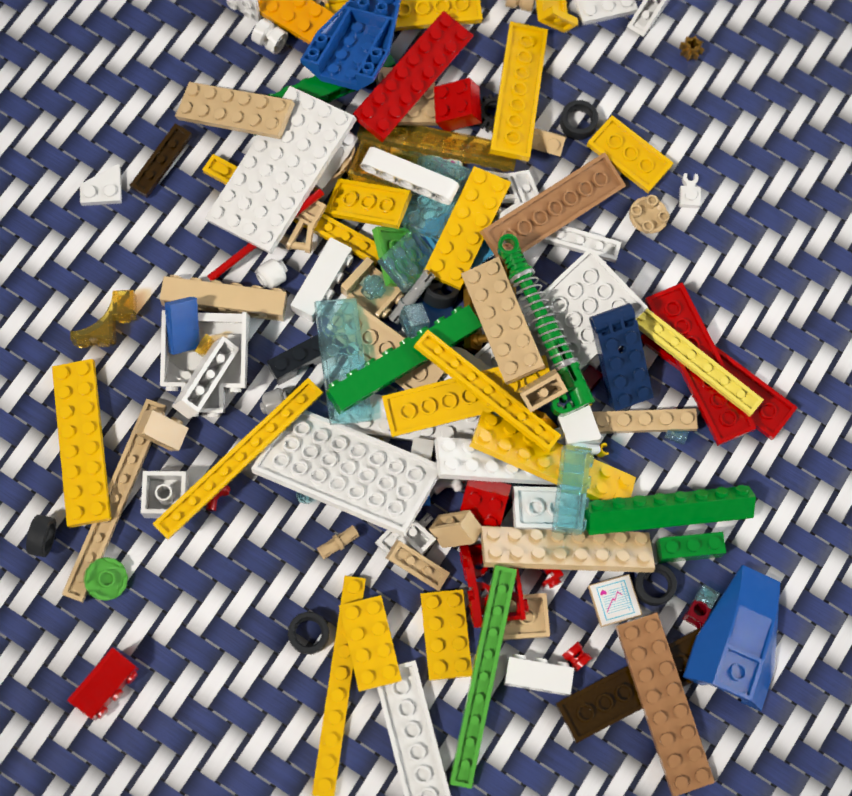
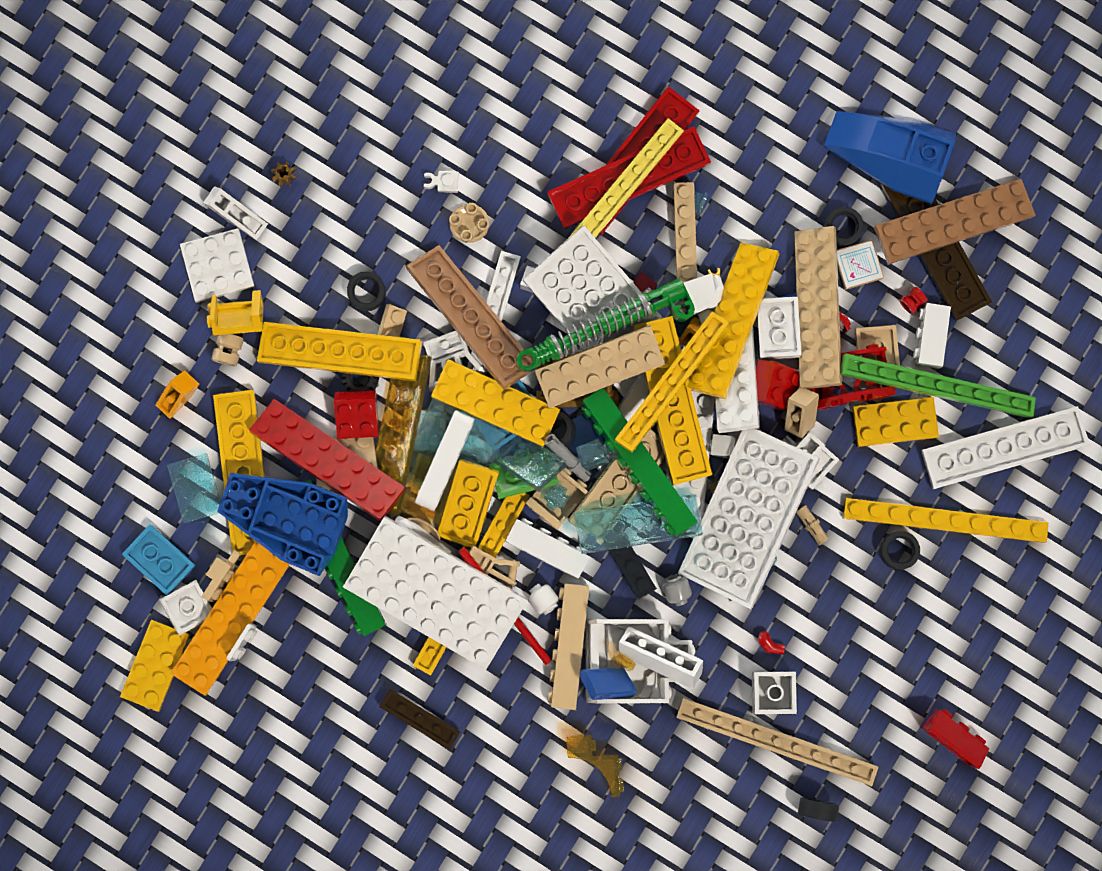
camera: 90 degrees left, 10 degrees up
yellow plate [52,359,111,528] -> none
white wing [80,165,122,206] -> none
bright green tile [83,557,128,601] -> none
tan brick [135,408,189,451] -> none
yellow plate [153,378,323,540] -> none
tan plate [175,82,295,139] -> none
white wheel [251,18,288,55] -> none
yellow plate [339,595,402,692] -> none
tan plate [386,539,450,591] -> none
tan brick [518,369,568,412] -> none
clear light blue brick [551,445,594,536] -> none
green brick [583,485,756,535] -> none
yellow plate [586,115,674,193] -> none
dark blue hinge [589,303,654,411] -> none
green brick [655,532,726,563] -> none
leg [682,583,719,629] -> none

